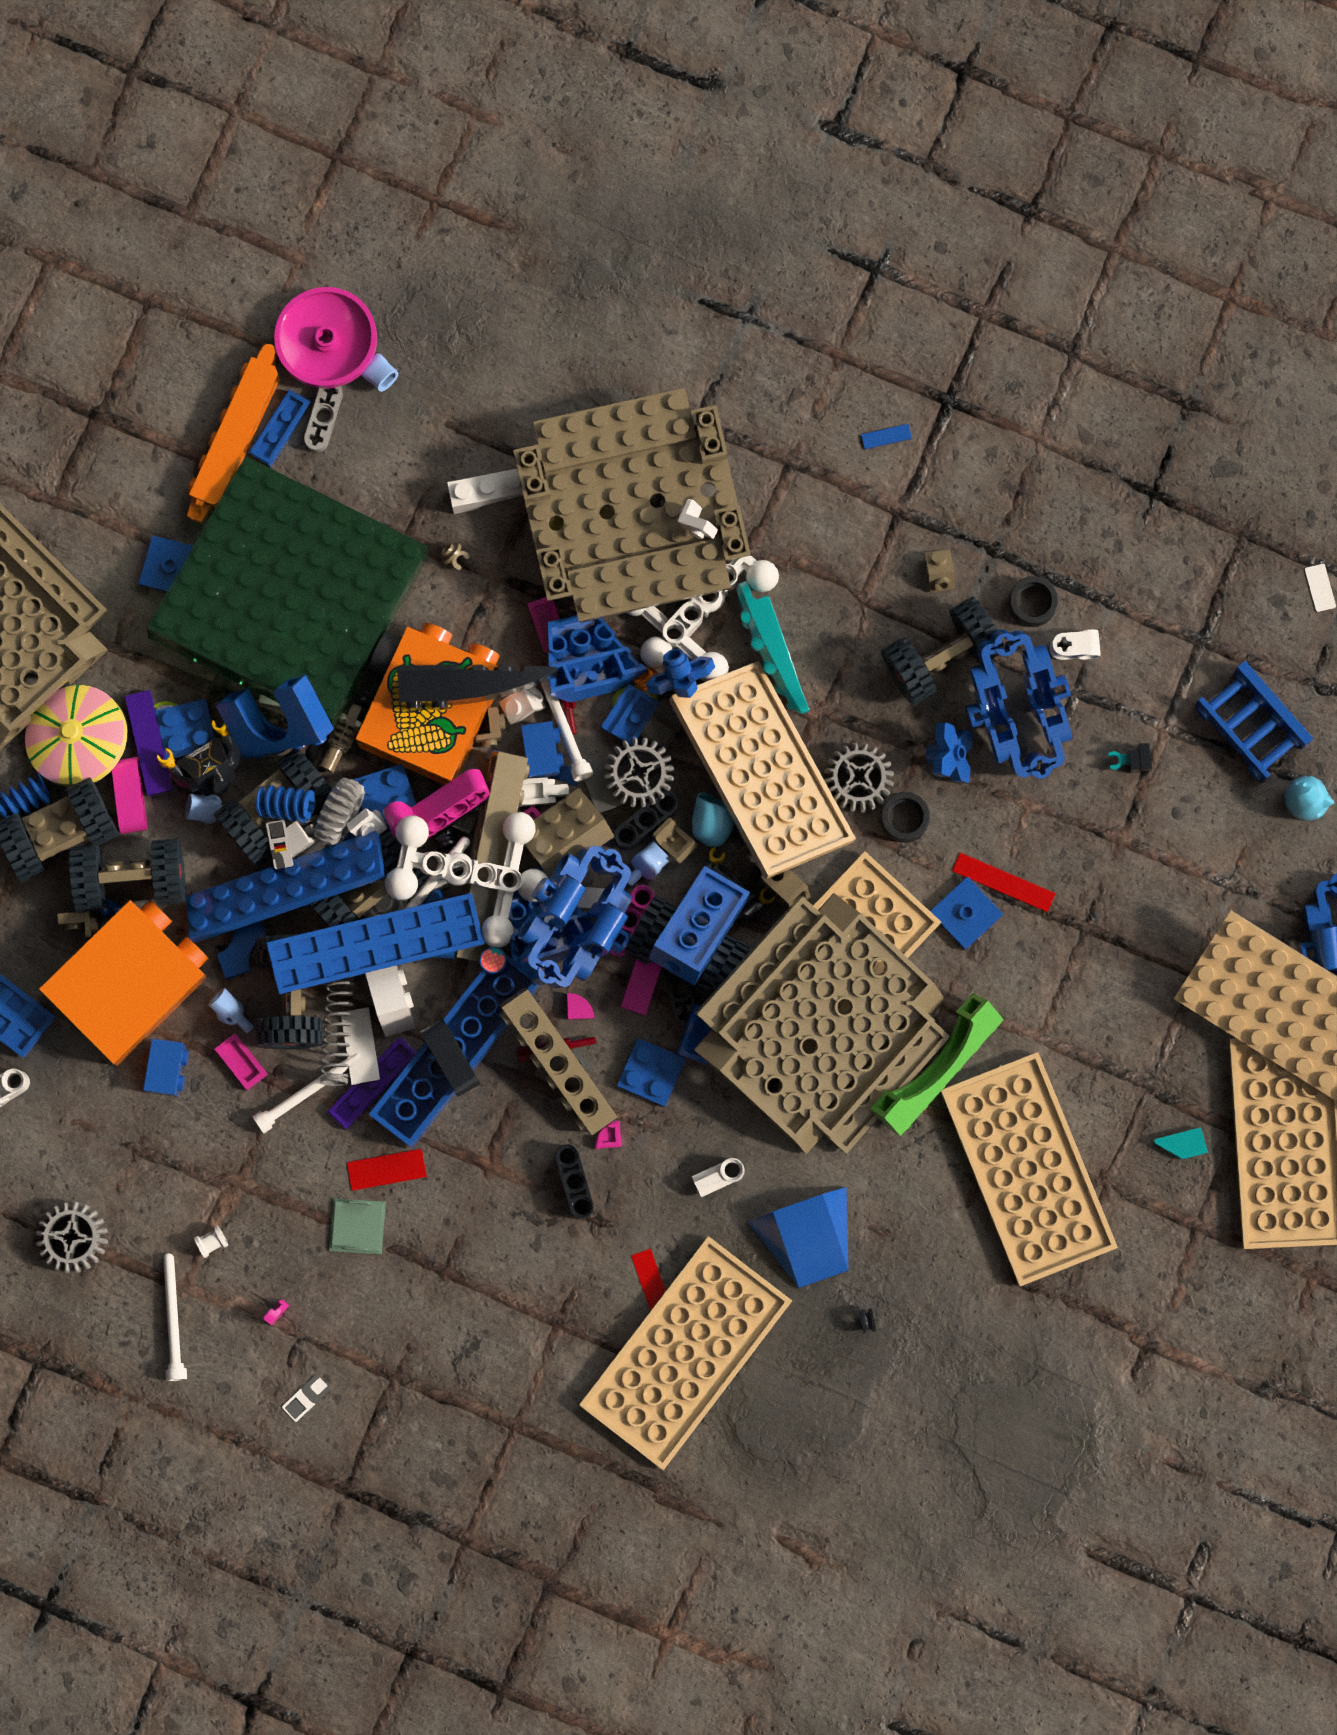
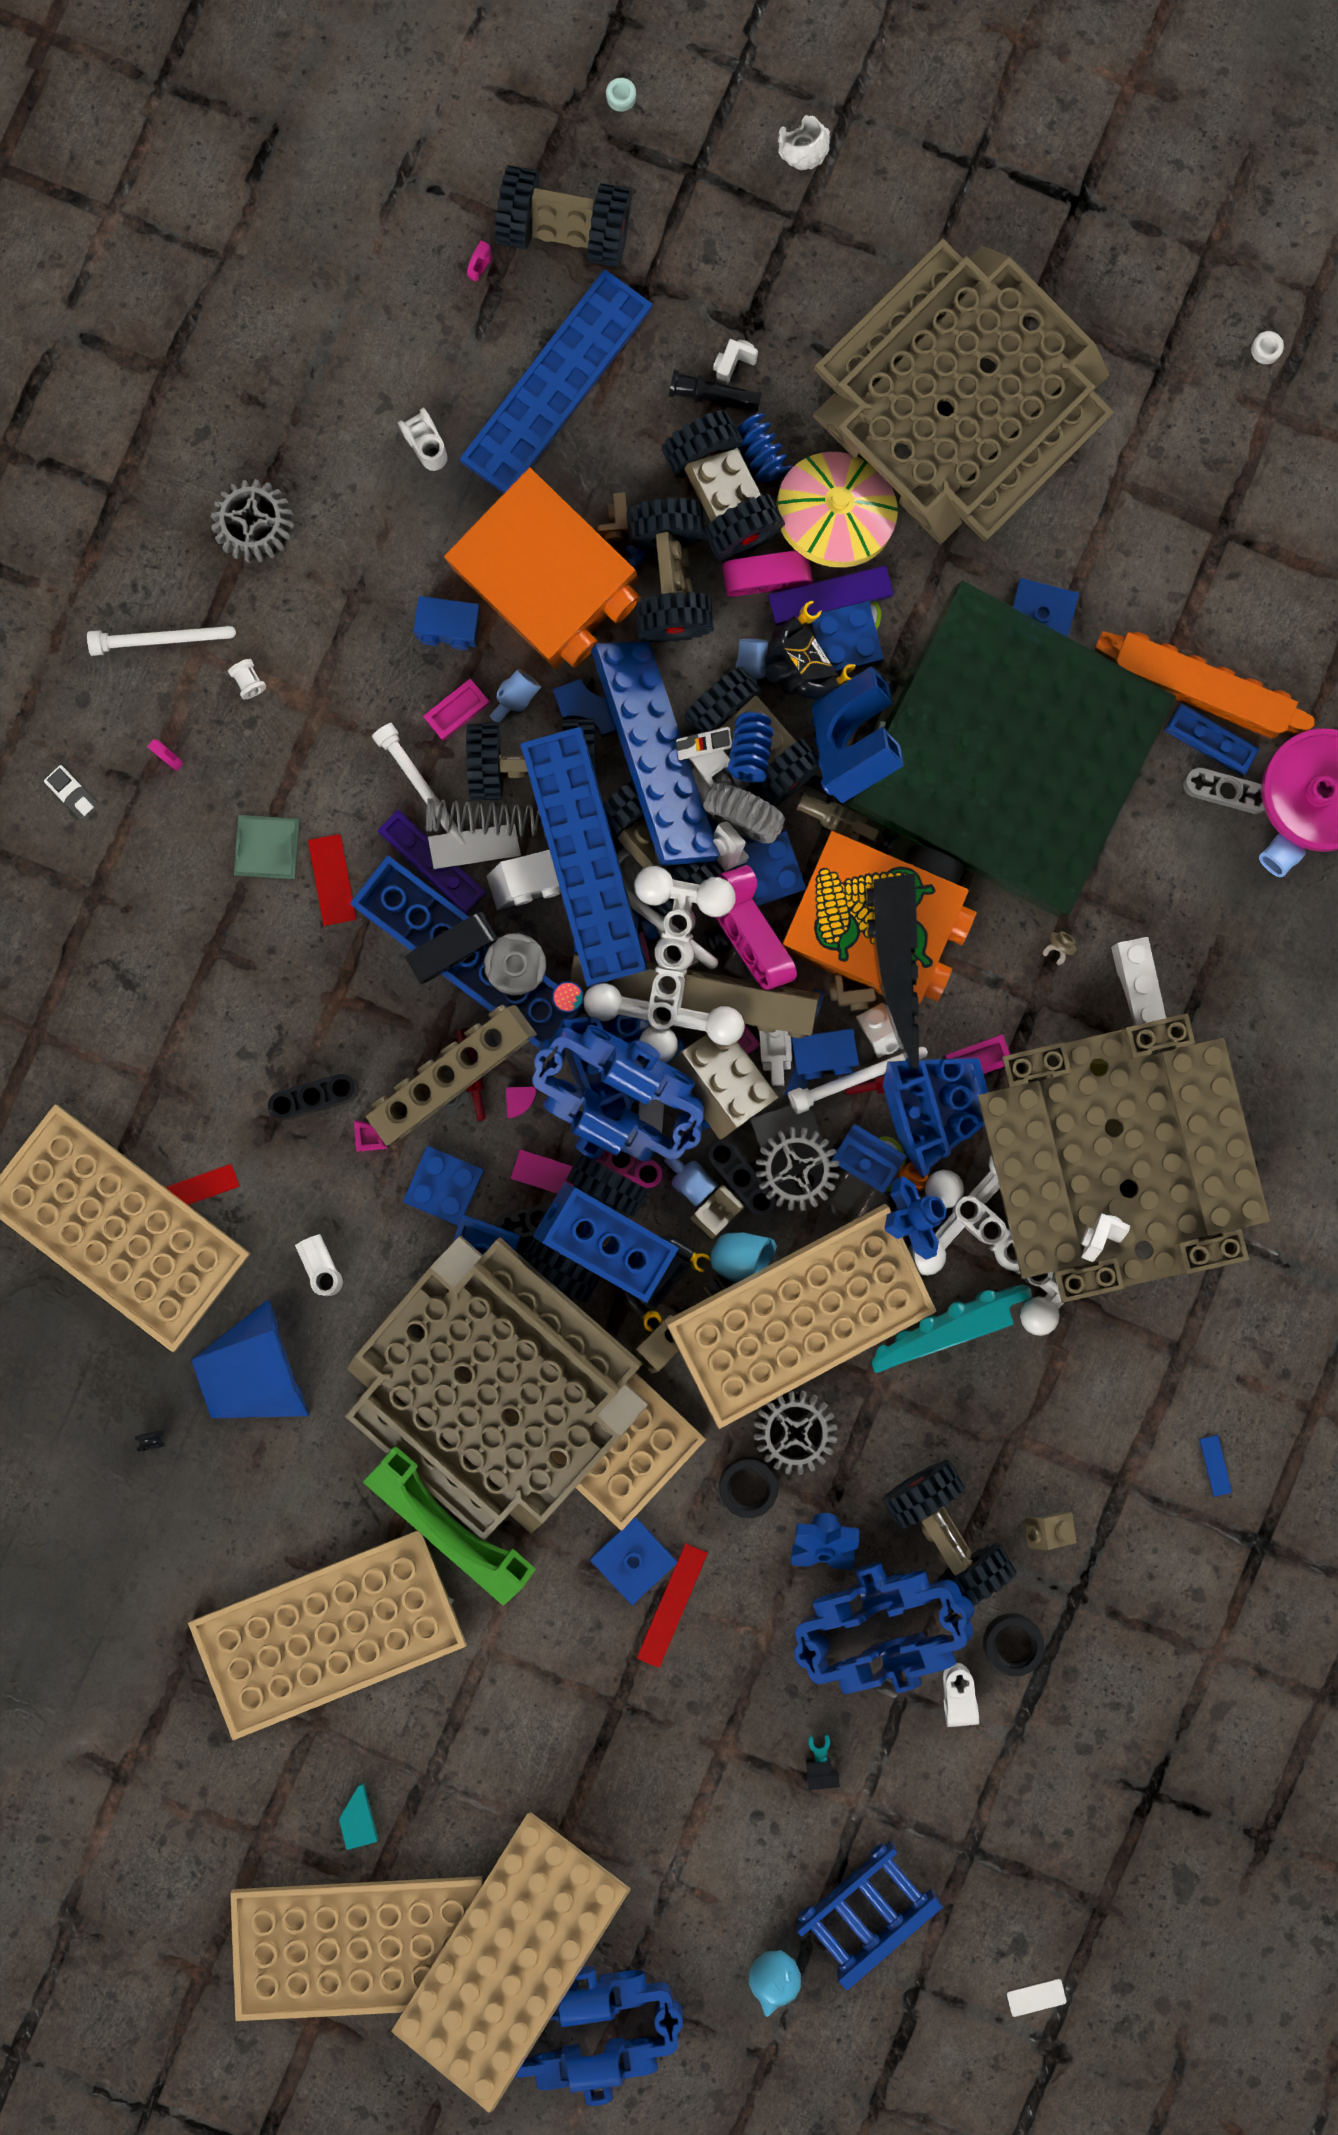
camera: 90 degrees right, 5 degrees up
none -> light grey tile [484,933,546,996]

